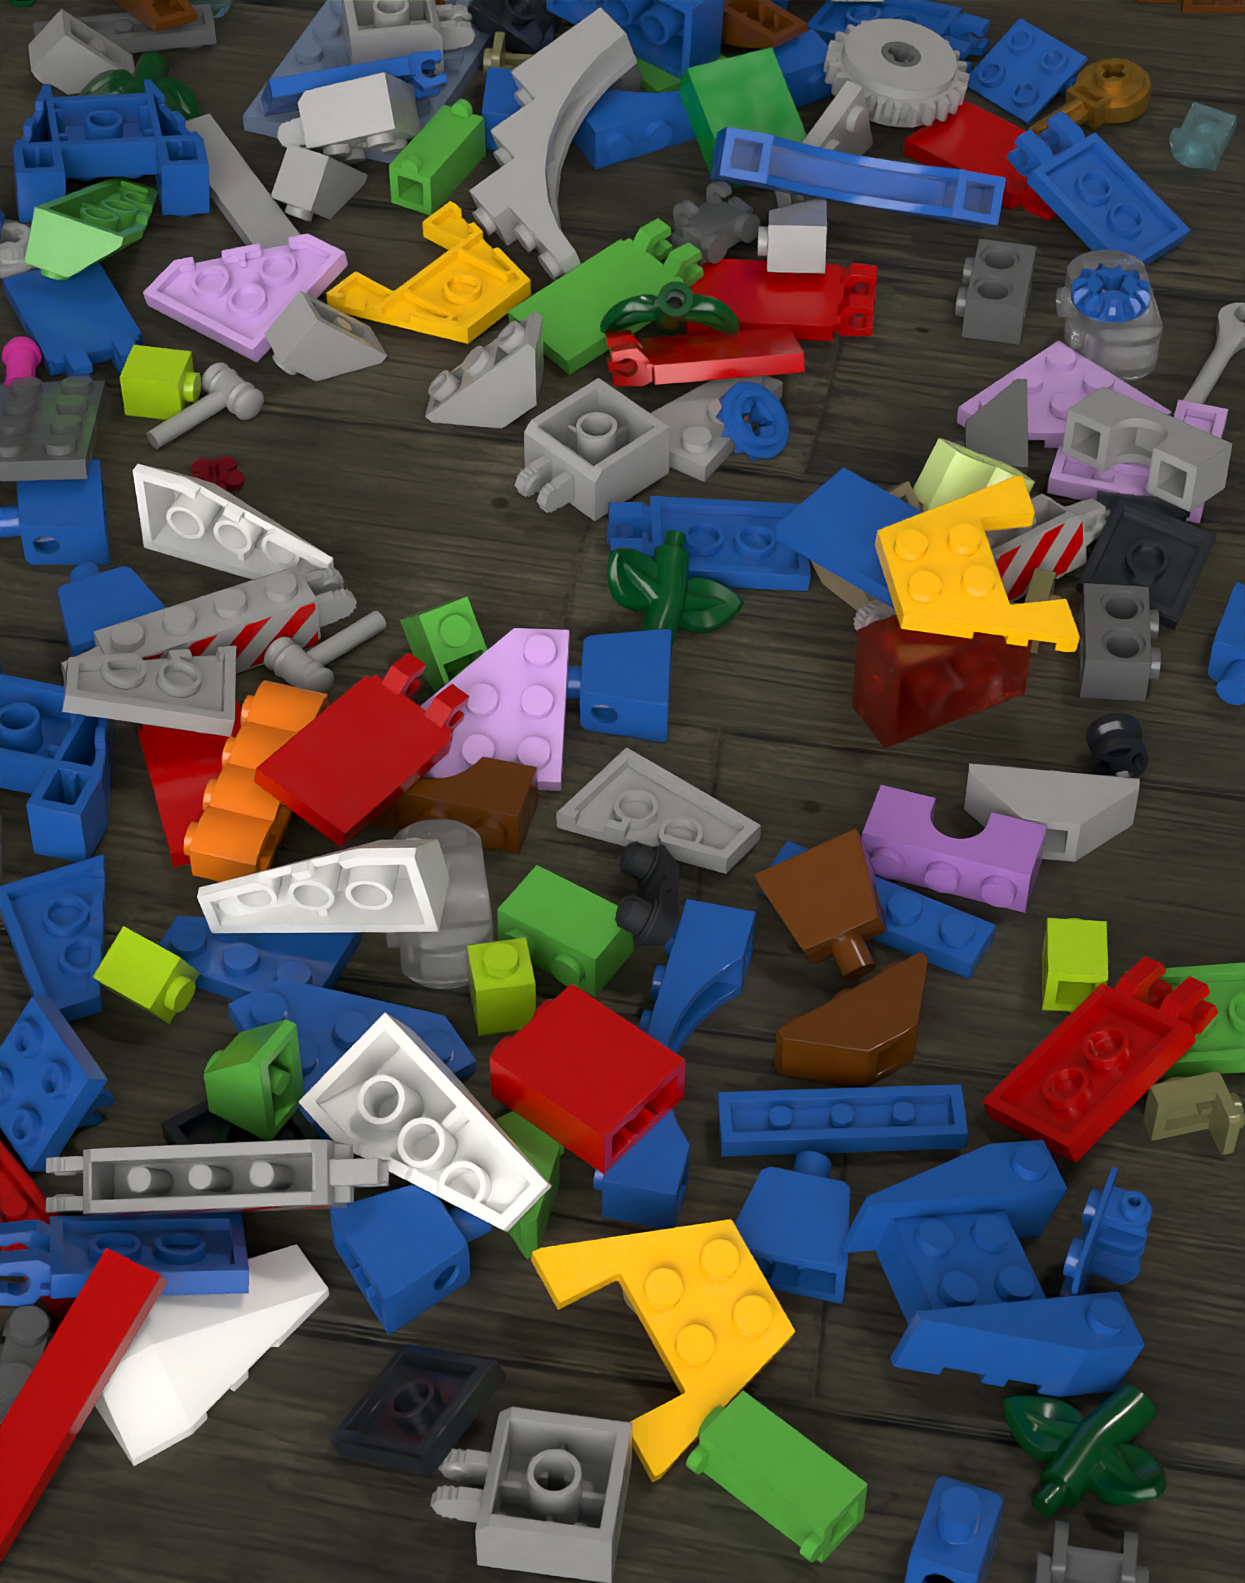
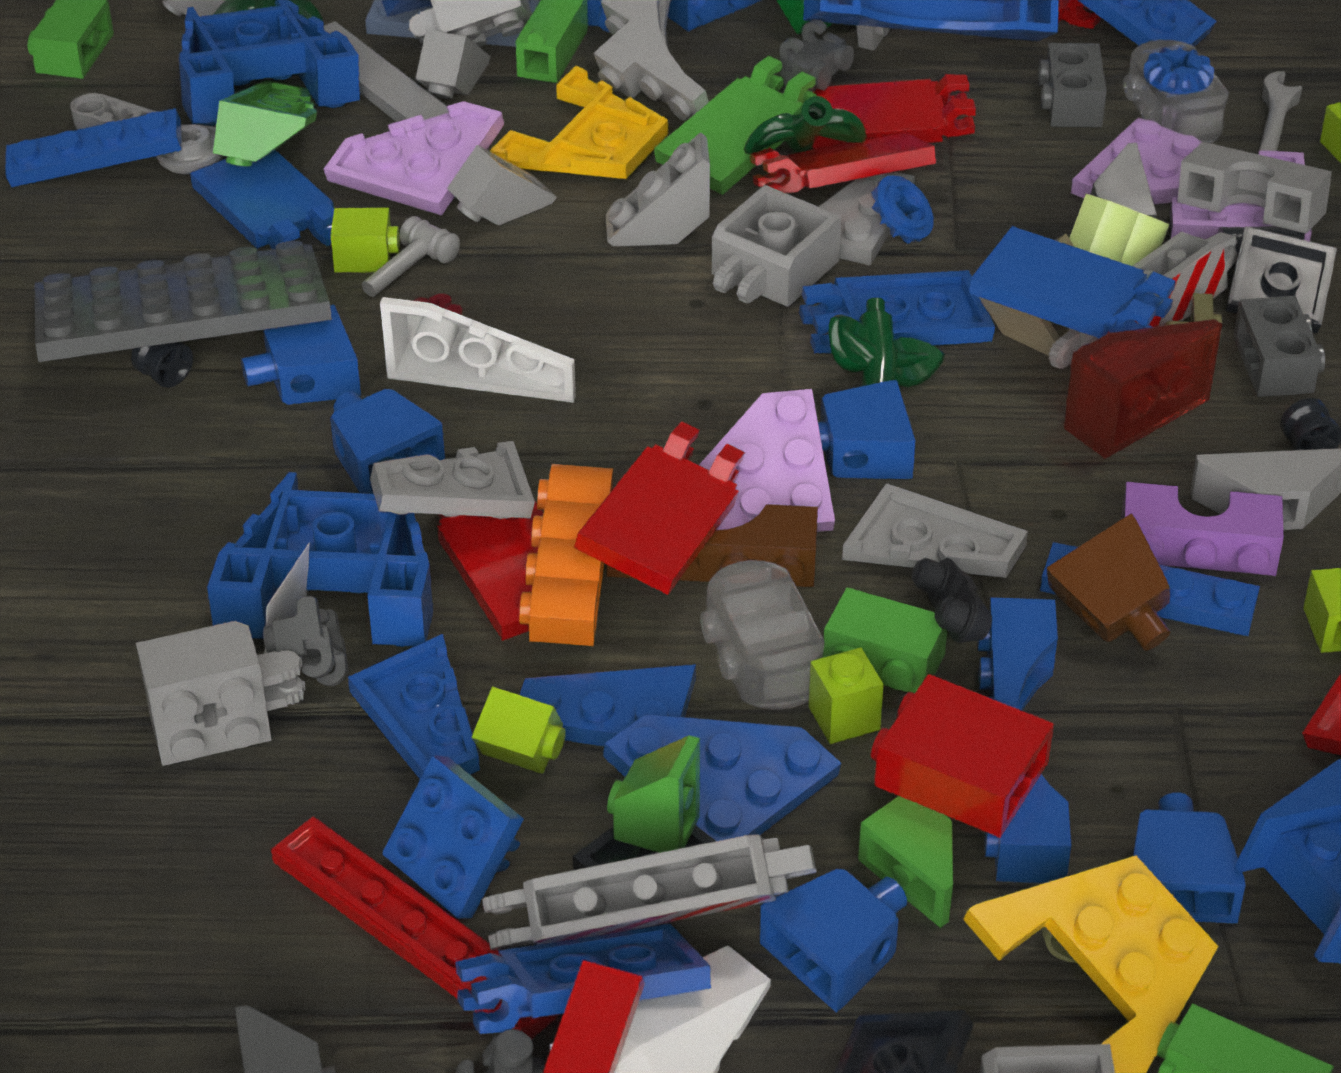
camera: 10 degrees left, 5 degrees down
dark pink pin [2,336,42,386] -> none
light grey hinge [61,566,357,682] -> none
white wedge [197,838,450,933] -> none
light grey piece [264,611,386,694] -> none
white wedge [299,1013,551,1232] -> none
bright green slope [400,597,487,693] -> none
blue plate [717,1084,968,1157] -> none
light grey slope [758,198,827,273] -> none
reddish brown slope [774,951,928,1088] -> none
yellow wing [875,476,1080,652] -> none

